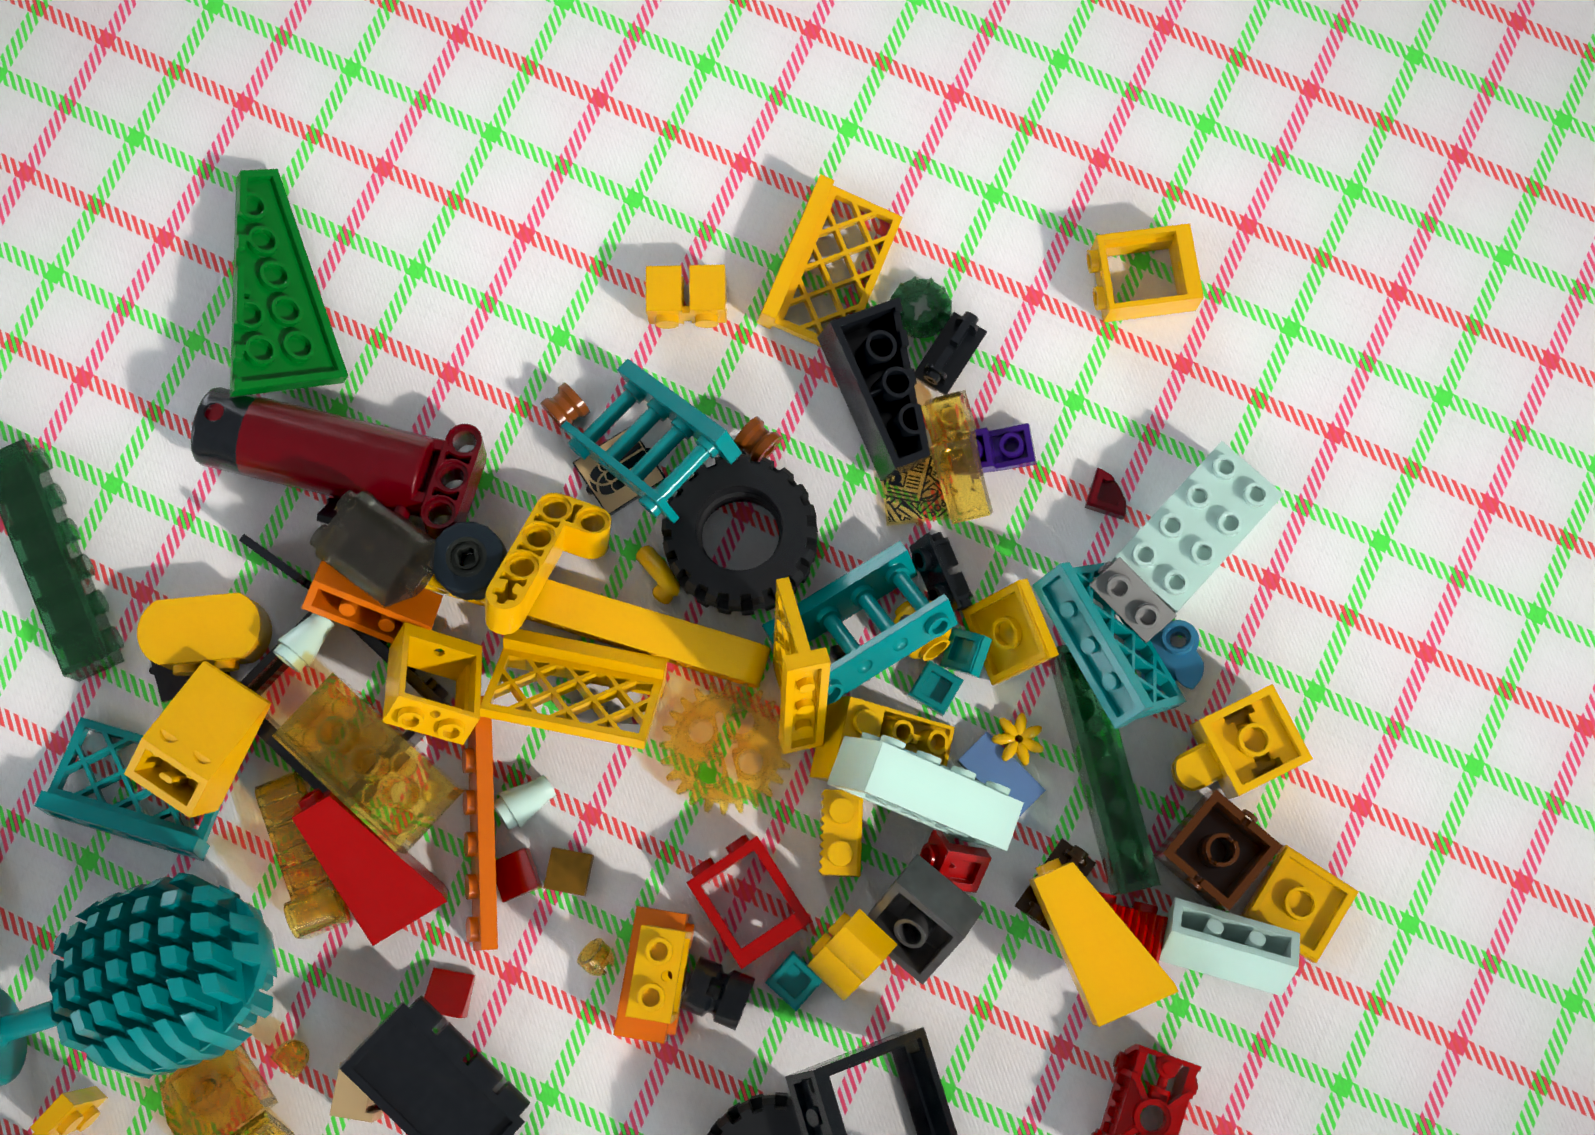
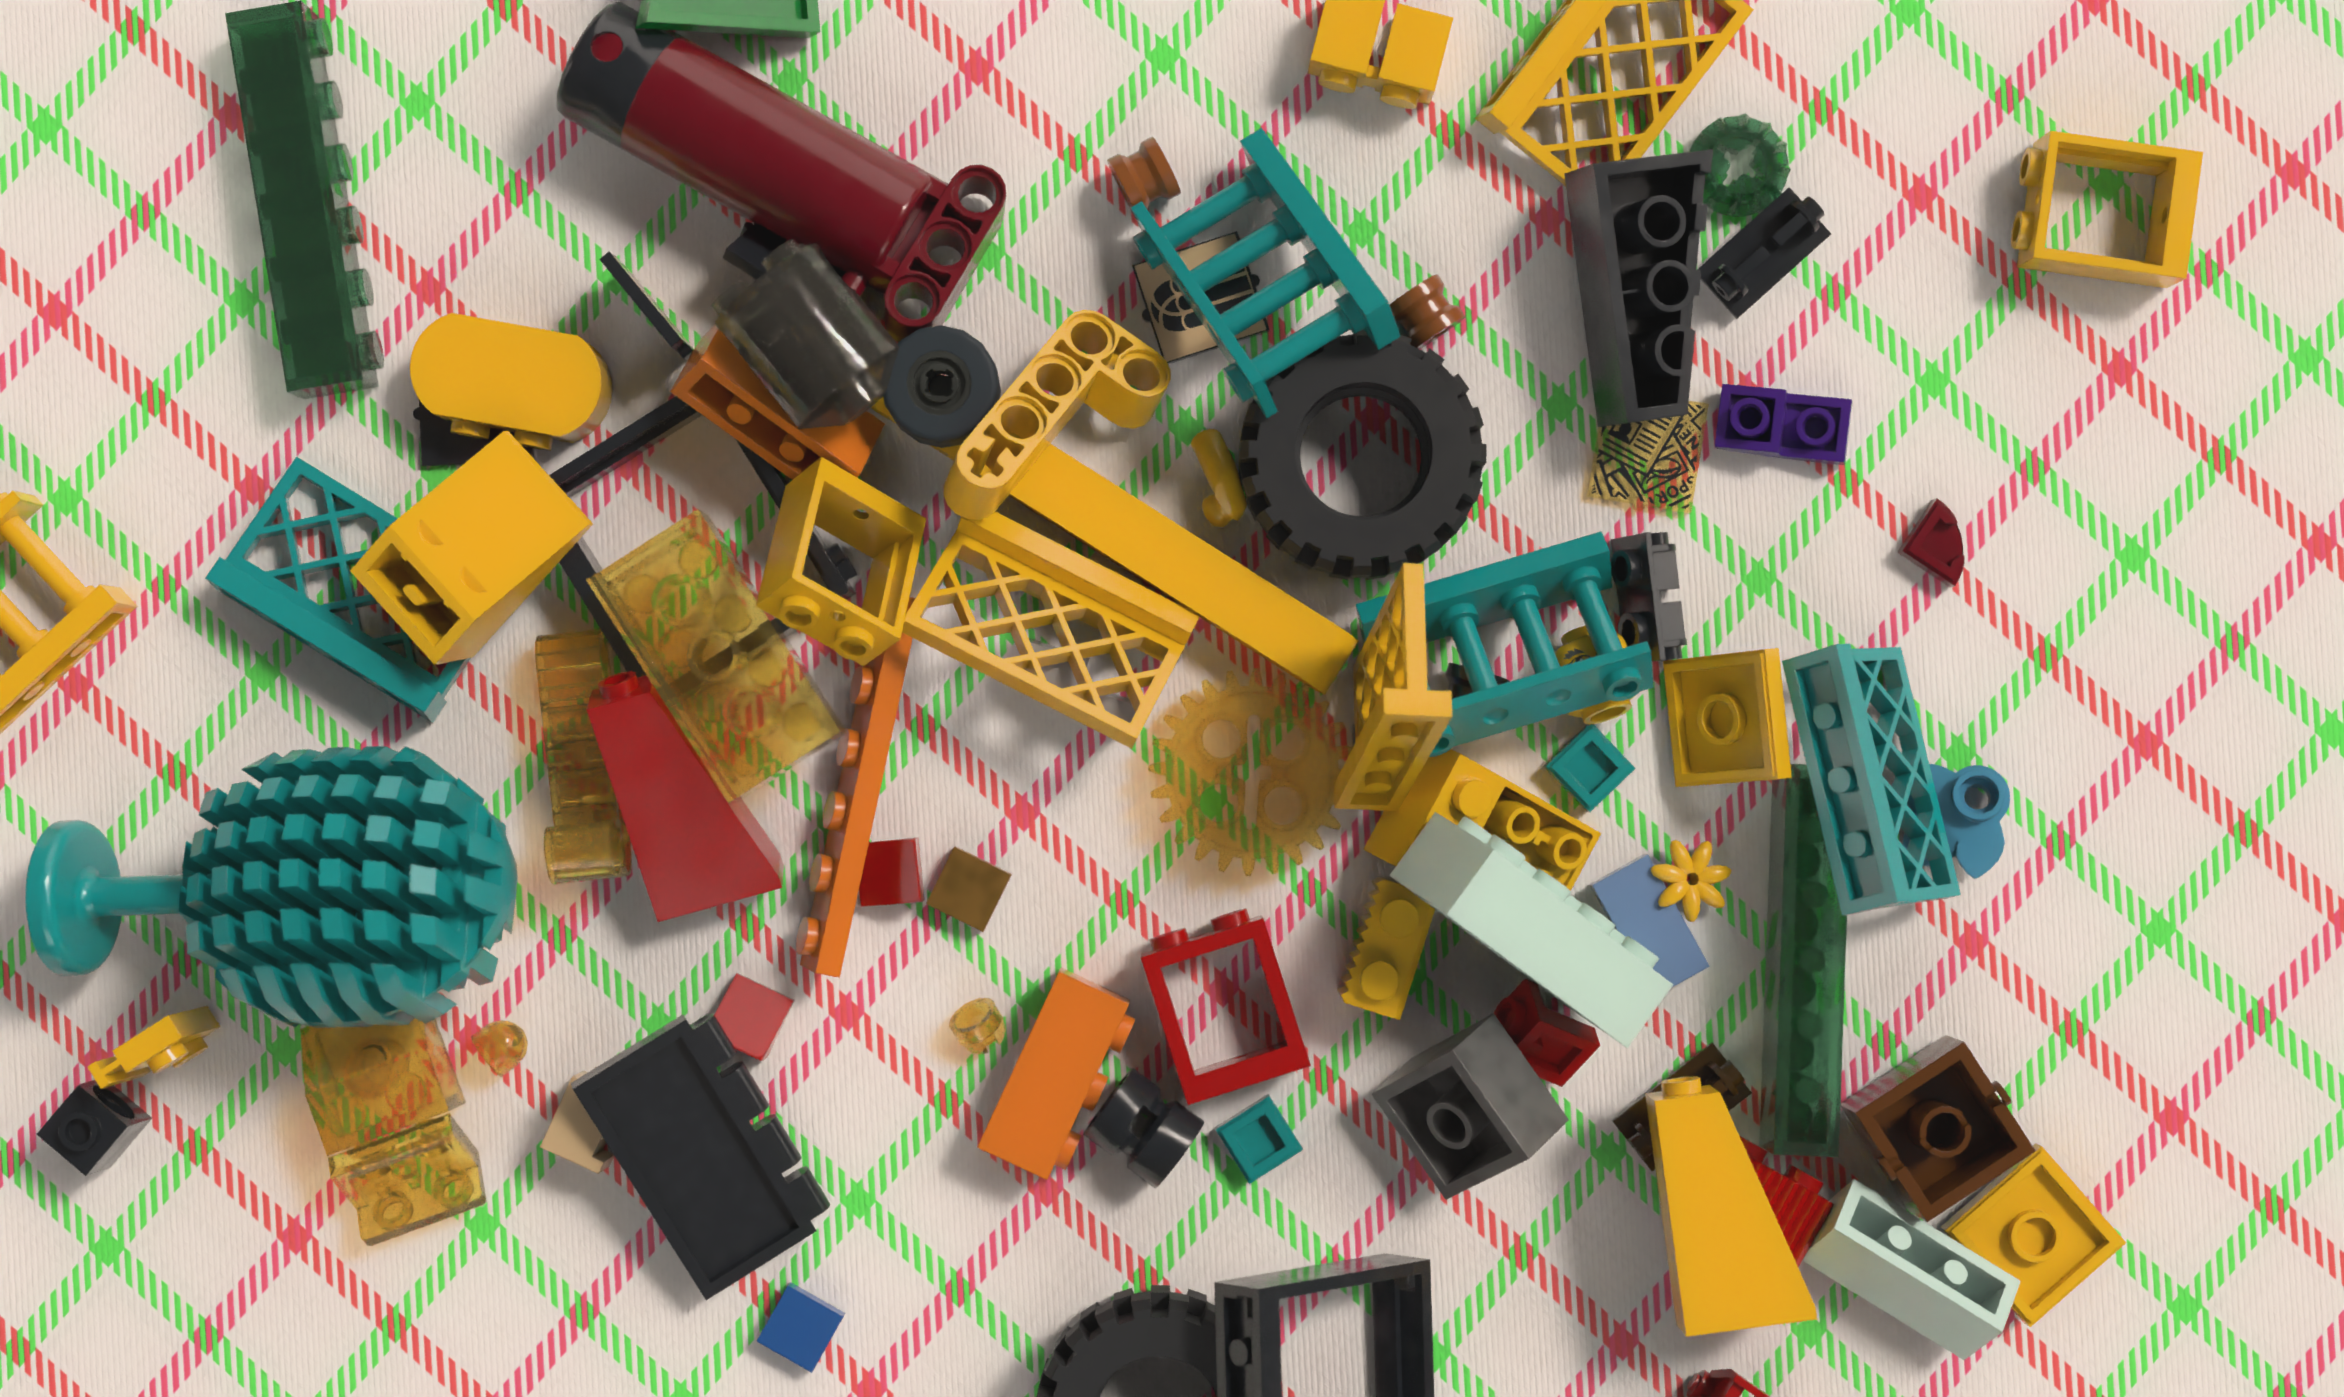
camera: 15 degrees right, 10 degrees up
light aqua cone [273,613,335,673] -> none
light aqua cone [494,775,556,830] -> none
yellow window [625,925,692,1024] -> none
yellow brick [807,908,898,1001] -> none
clear yellow slope [921,390,993,524] -> none
teal tile [940,627,992,678] -> none
light grey hinge [1089,557,1177,643] -> none
light aqua brick [1111,441,1284,614] -> none
yellow brick [1171,684,1313,799] -> none

